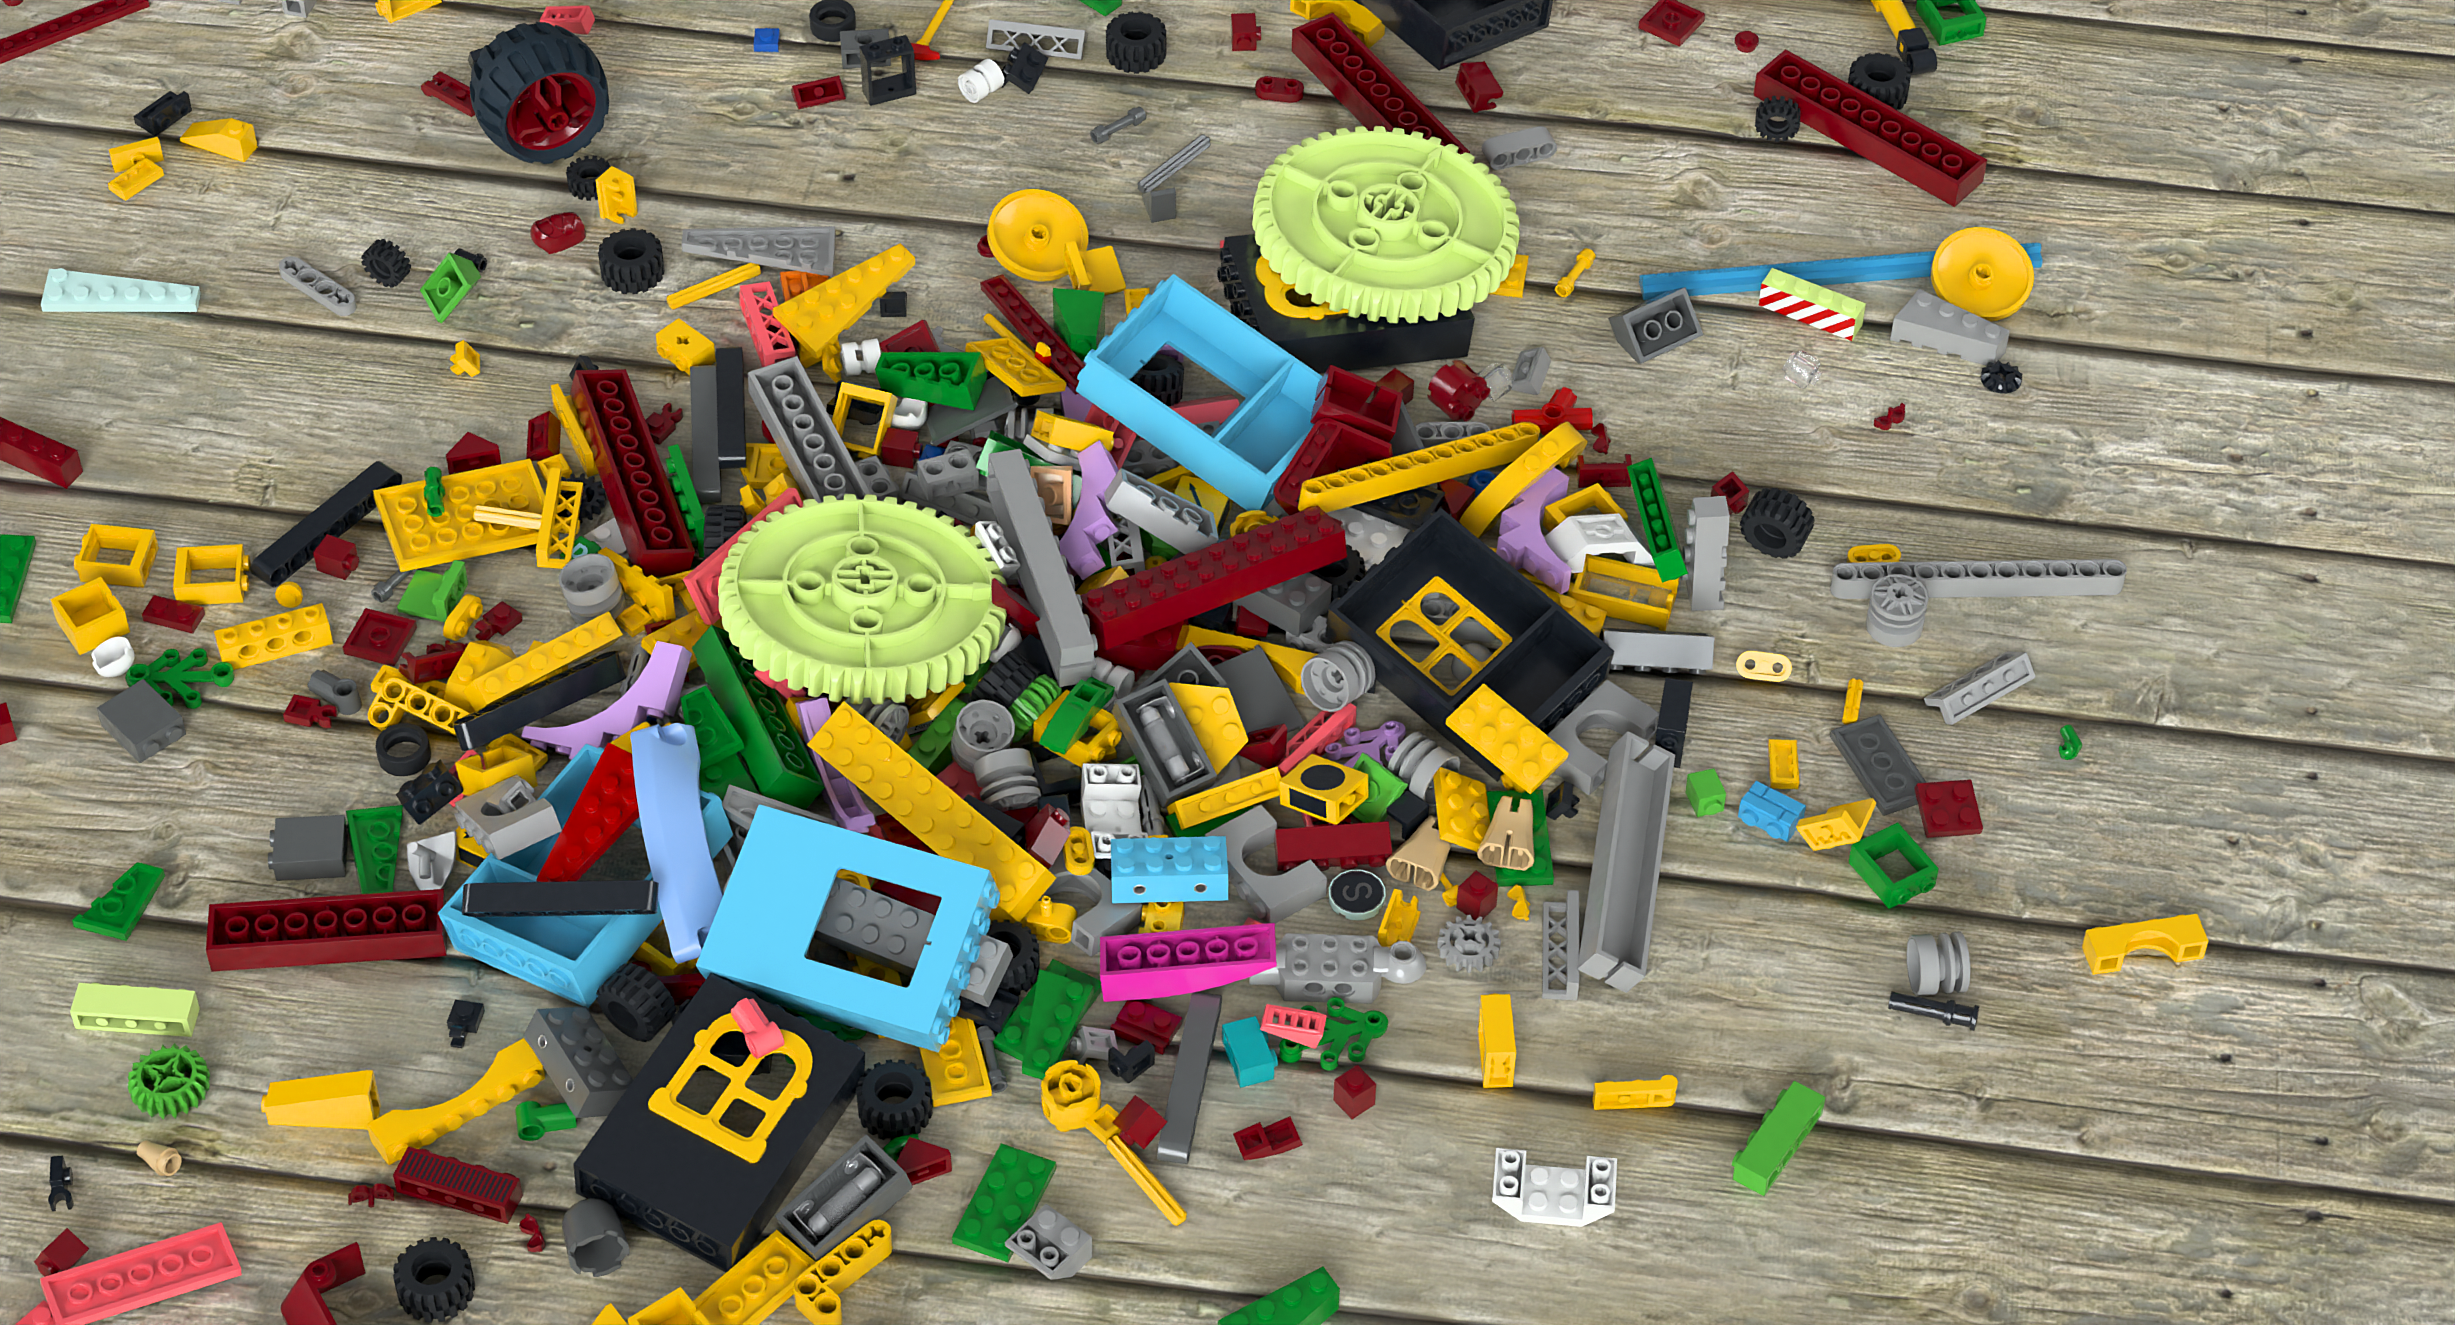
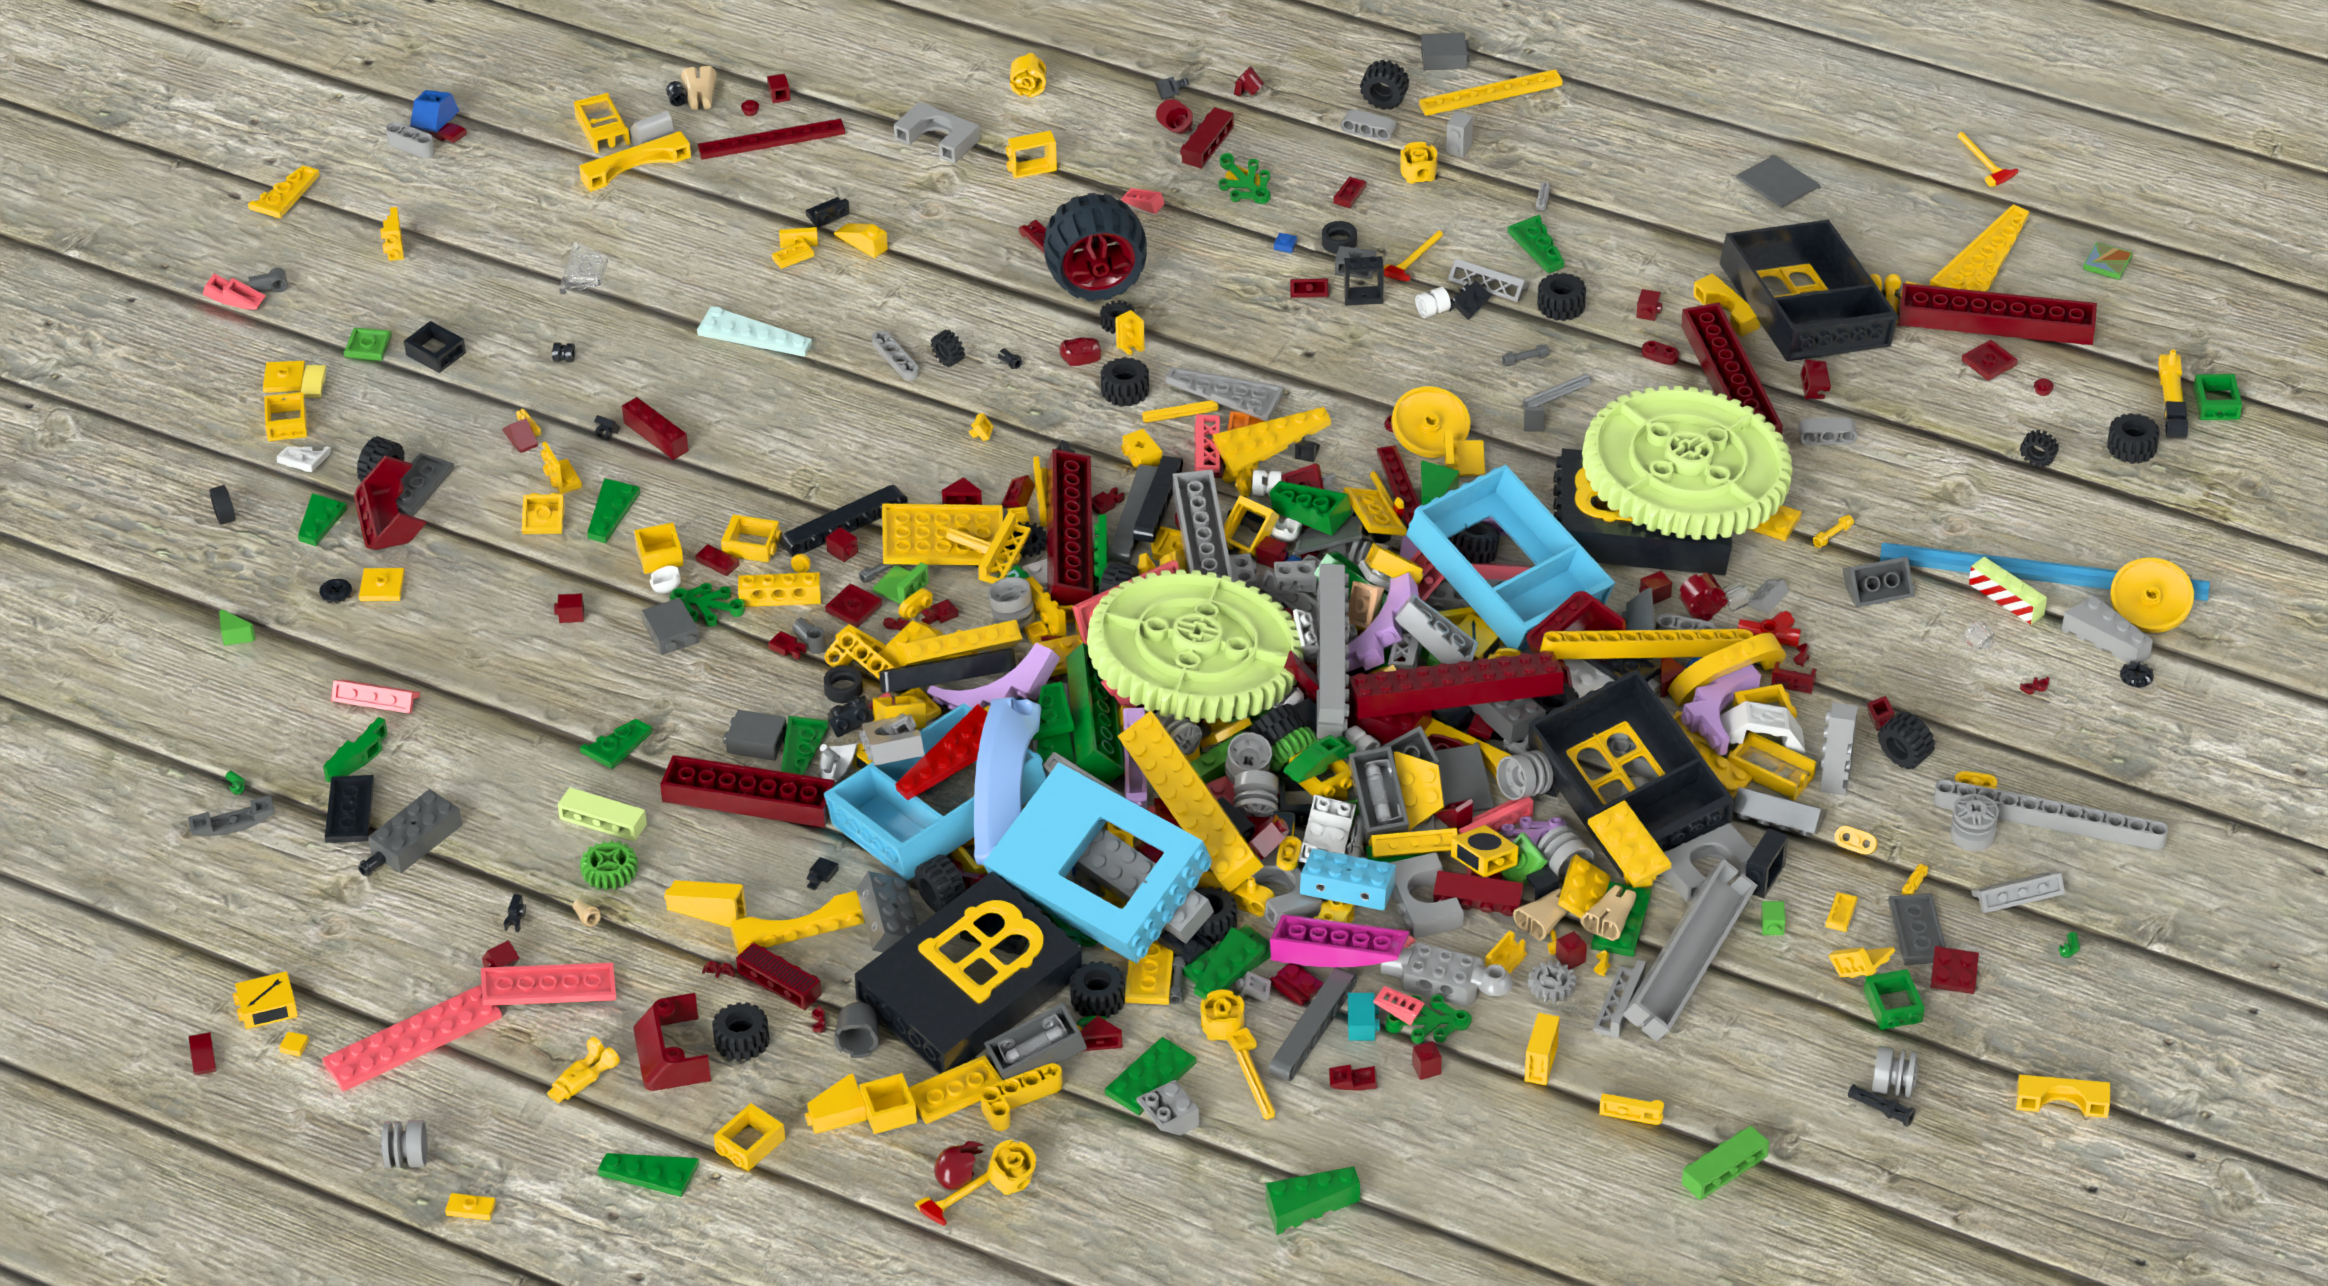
camera: 20 degrees right, 5 degrees down
yellow window [74,524,159,588] -> none
dark red hinge [399,643,464,684] -> none
bright green slope [420,252,481,323] -> none
green pin [423,467,445,517] -> none
black beam [462,880,659,917] -> none
green piece [515,1101,577,1141] -> none
coral piece [731,998,785,1059] -> none
black bracket [1108,1039,1155,1084] -> none
dark red brick [1112,1095,1167,1149] -> none
dark red piece [1310,365,1403,443] -> none
black tile [1329,870,1386,920] -> none
white slope [1492,1148,1617,1227] -> none
black tile [1546,780,1580,820] -> none
green brick [1627,458,1688,583] -> none
dark azure brick [1738,781,1806,842] -> none
dark red brick [1754,49,1987,207] -> none

